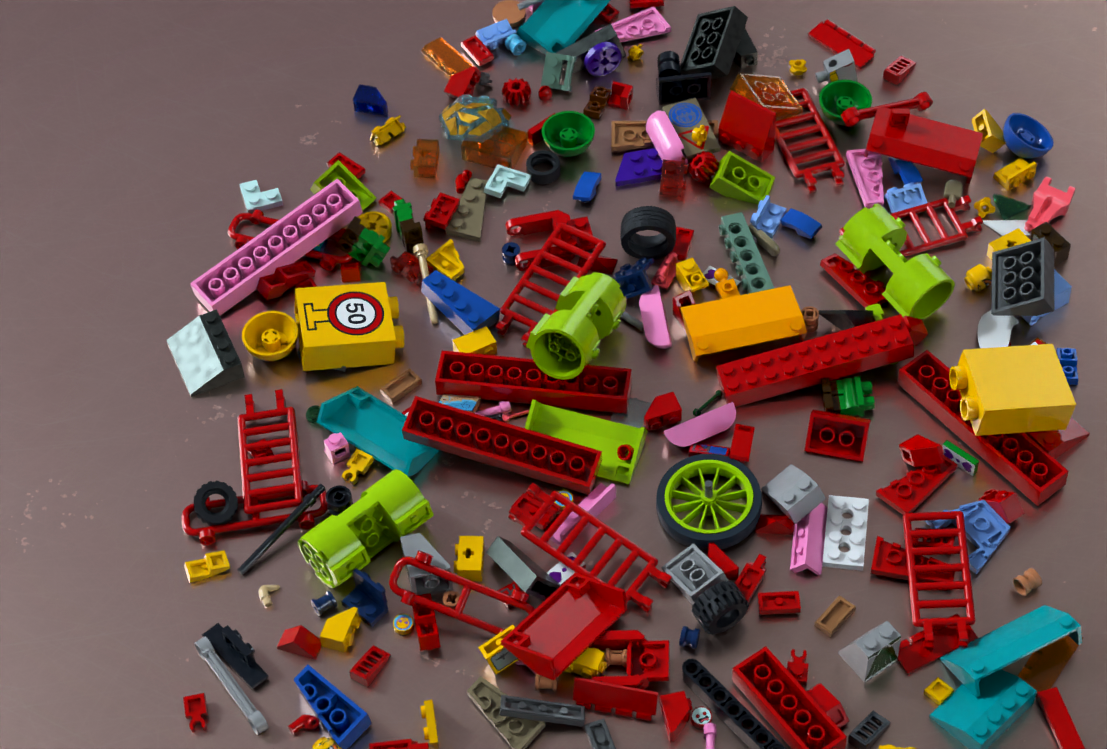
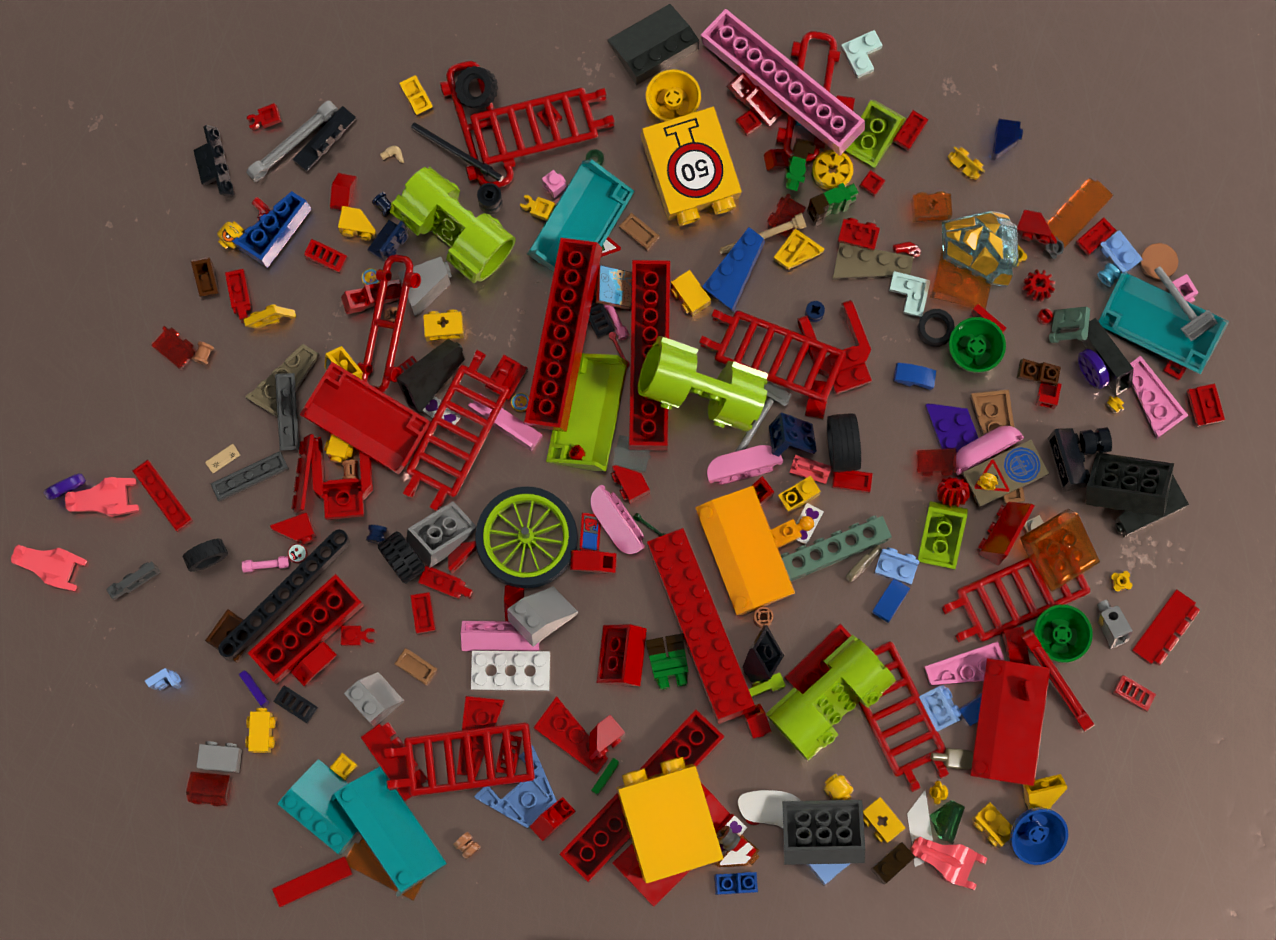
camera: 80 degrees right, 25 degrees up
none -> red slope [1002,626,1030,665]

